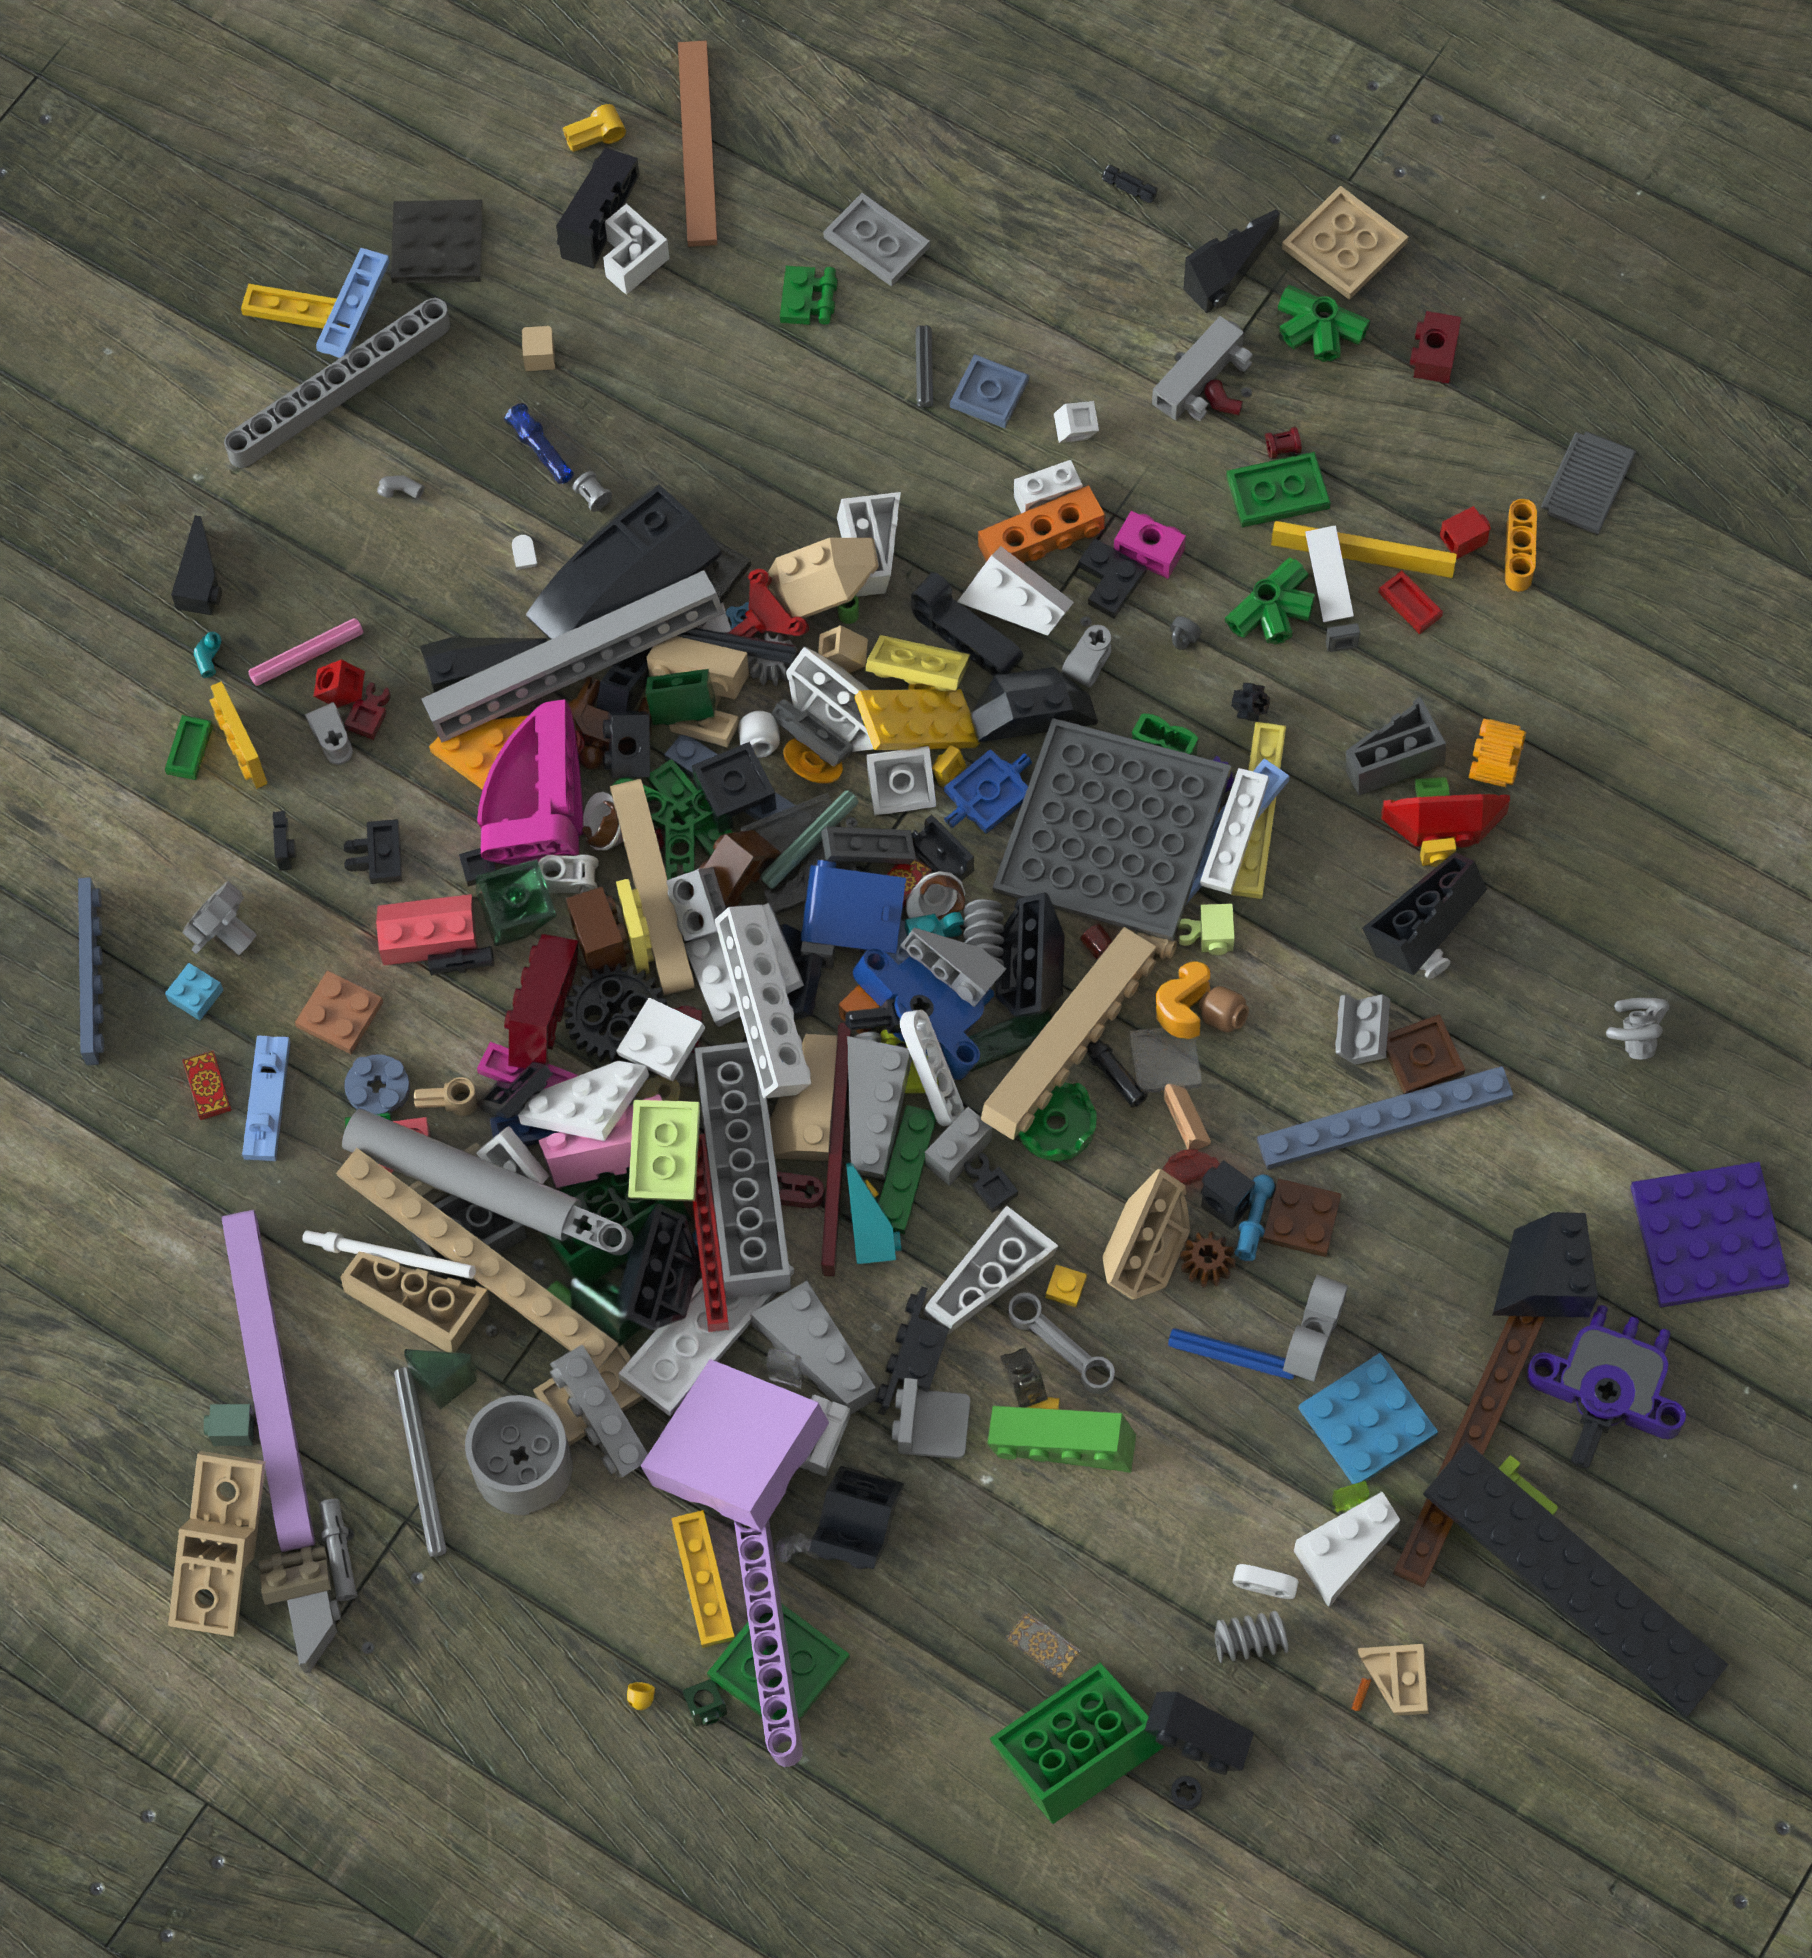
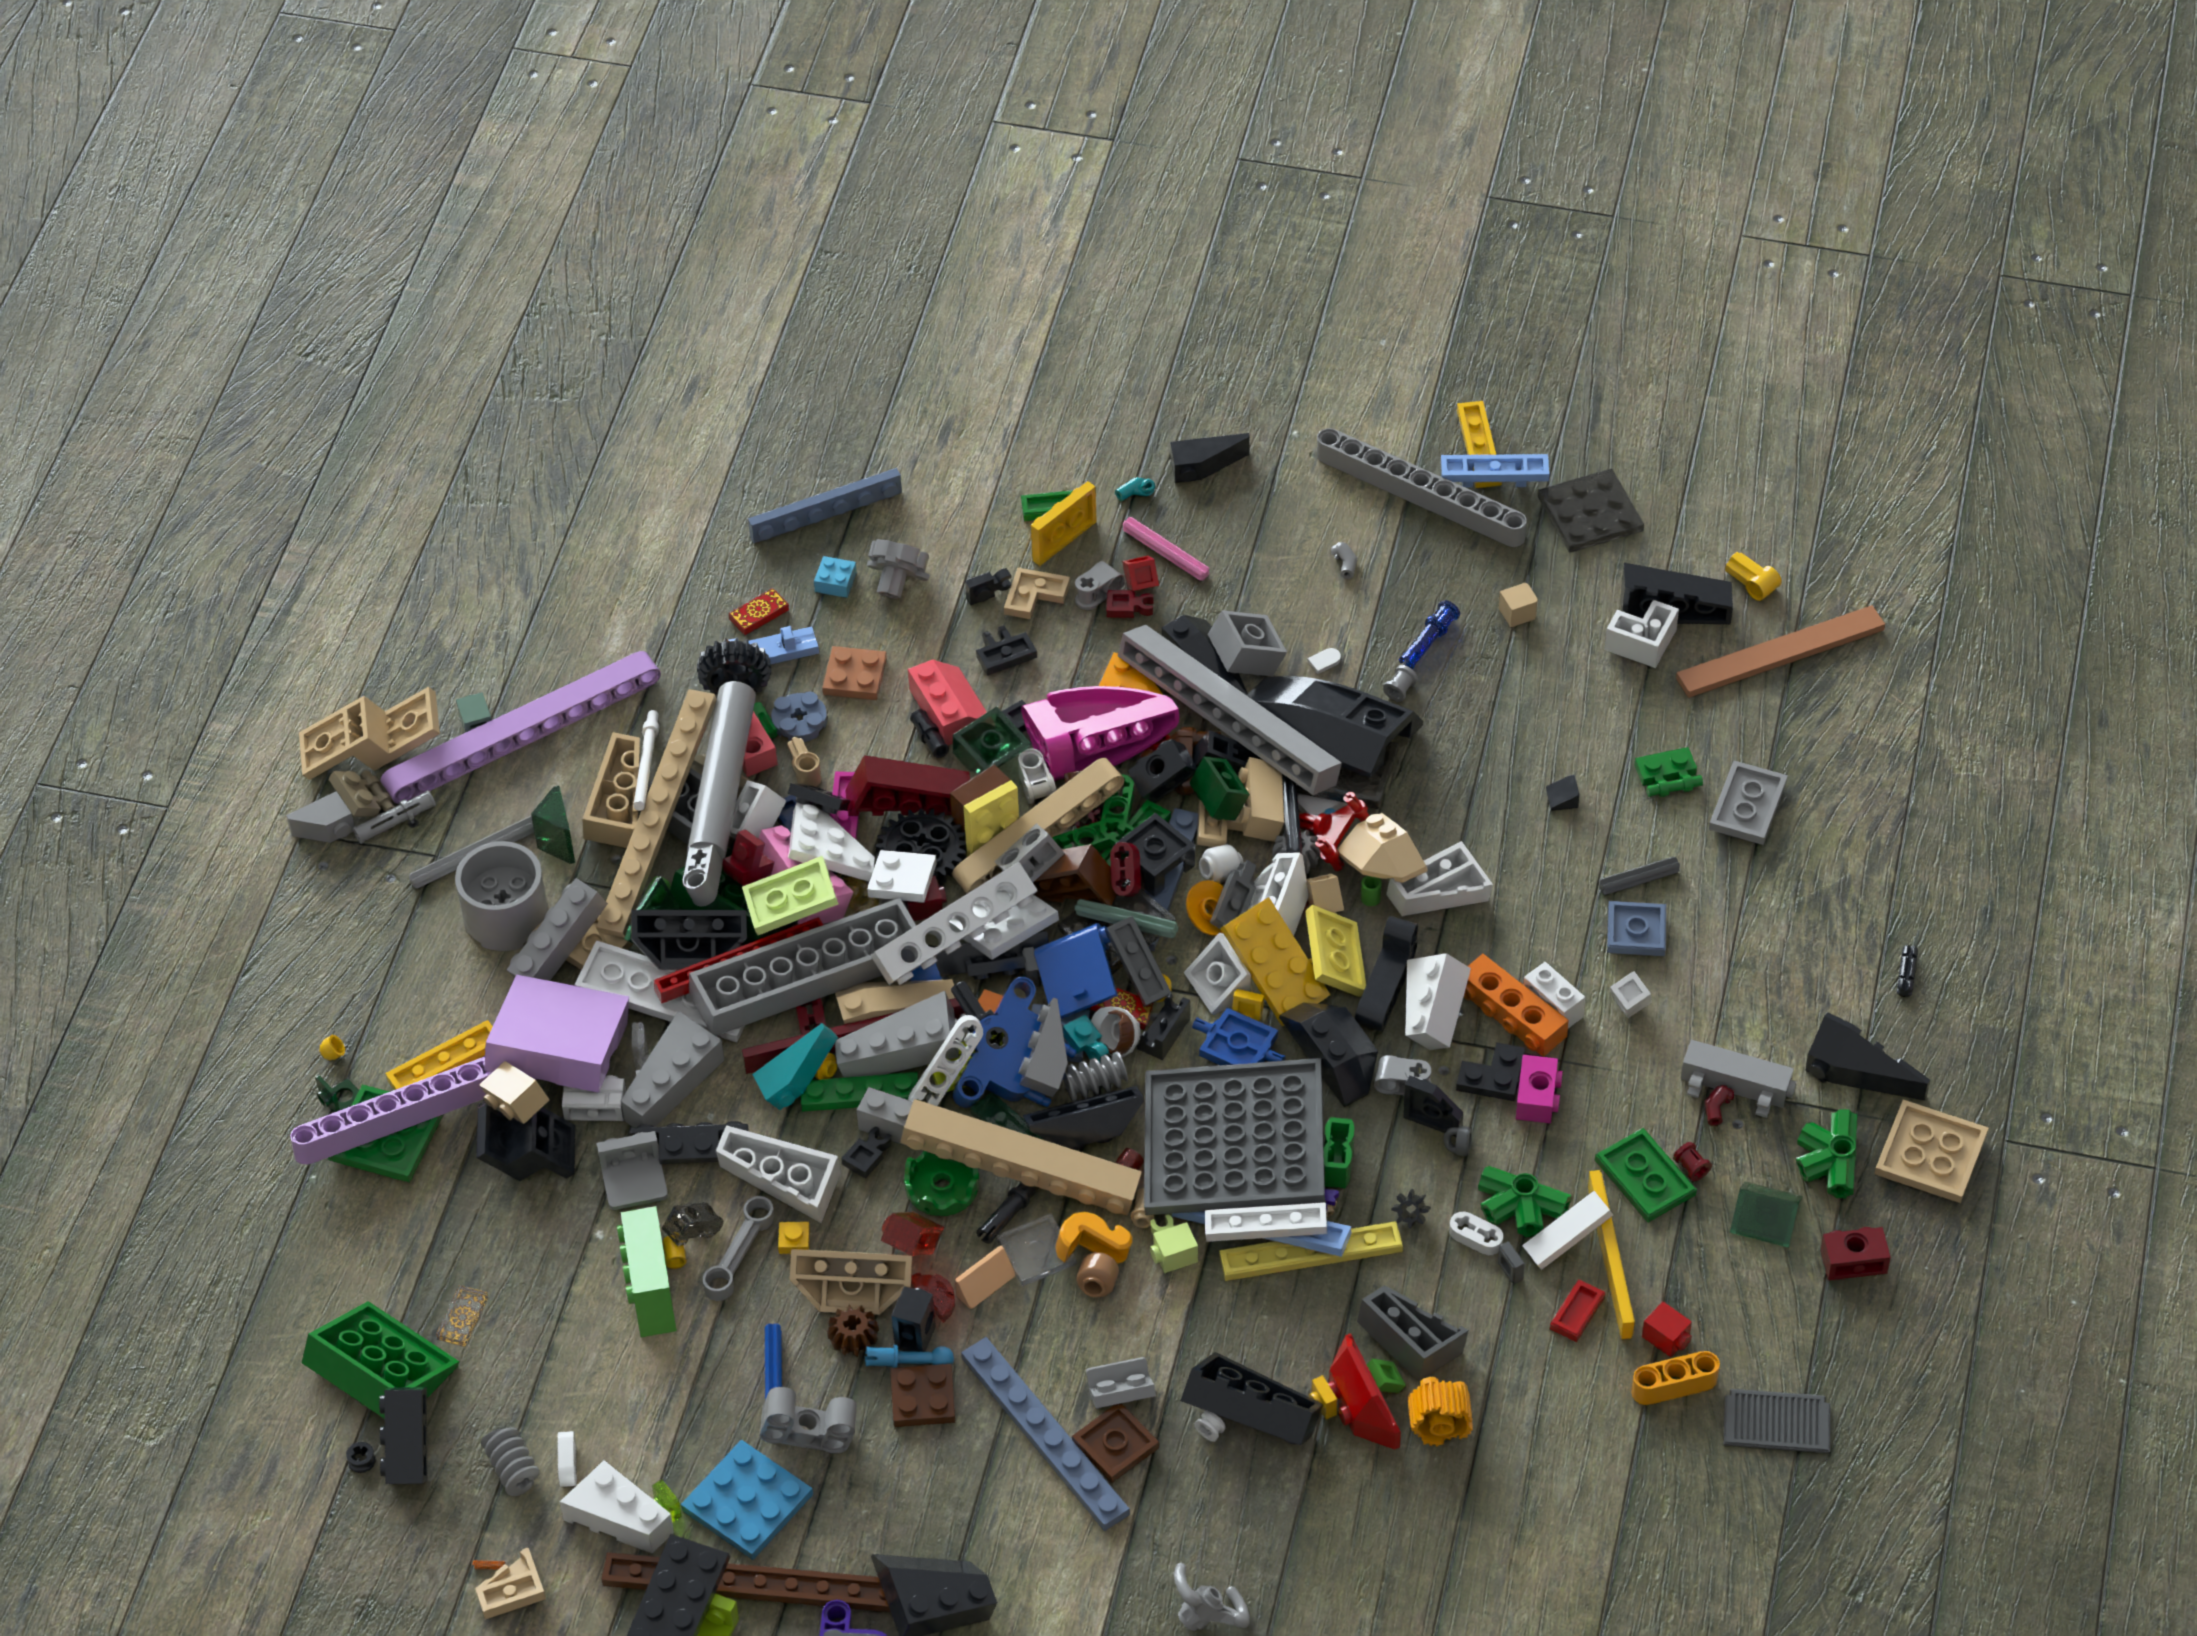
camera: 70 degrees right, 15 degrees down
none -> tan brick [479,1061,549,1124]
none -> black gear [697,638,771,695]
none -> dark red brick [722,829,775,887]
none -> clear red brick [880,1212,944,1256]
none -> tan plate [1004,568,1070,619]
none -> dark red beam [1110,842,1141,897]
none -> light grey brick [1208,610,1287,676]
none -> black plate [1403,1076,1464,1137]
none -> white beam [1449,1212,1503,1255]
none -> black slope [1546,775,1579,811]
none -> clear green slope [1730,1181,1803,1248]

